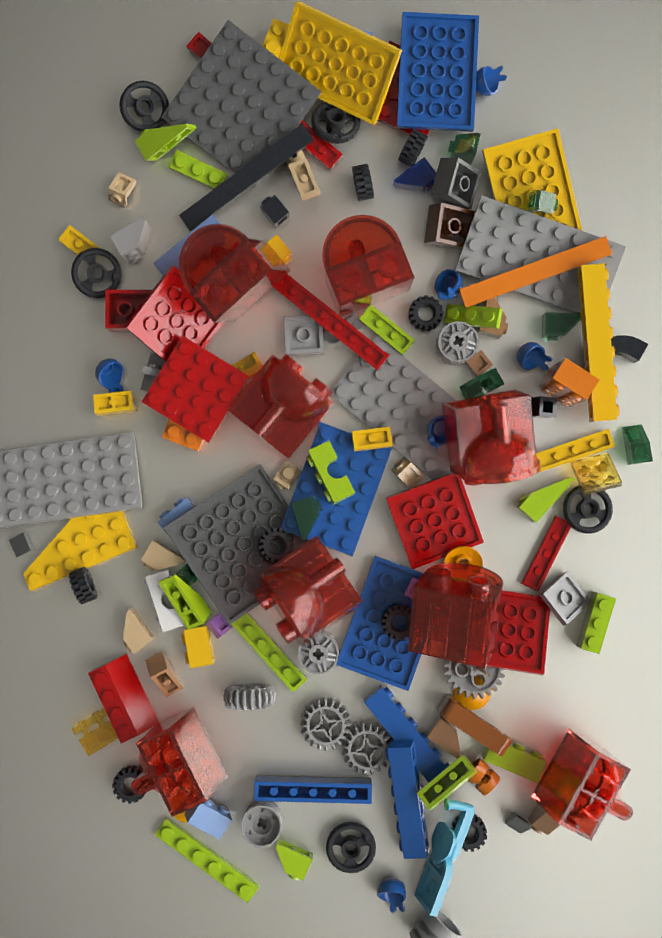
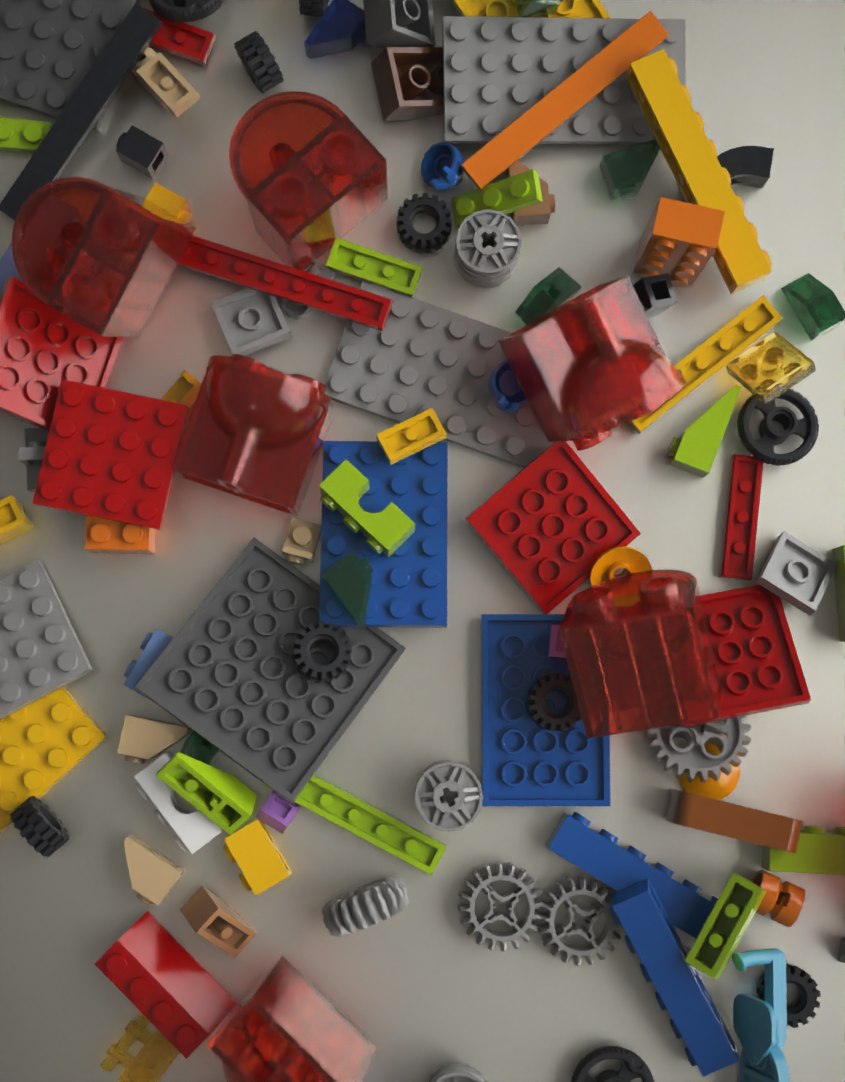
camera: 30 degrees left, 5 degrees down
clear red piece [253,536,363,647] -> none
blue brick [254,776,372,804] -> none
tan bracket [391,457,425,488] -> none
medium nougat slope [426,715,461,759] -> none
medium nougat plate [466,350,493,377] -> none
blue piece [516,342,553,370] -> none

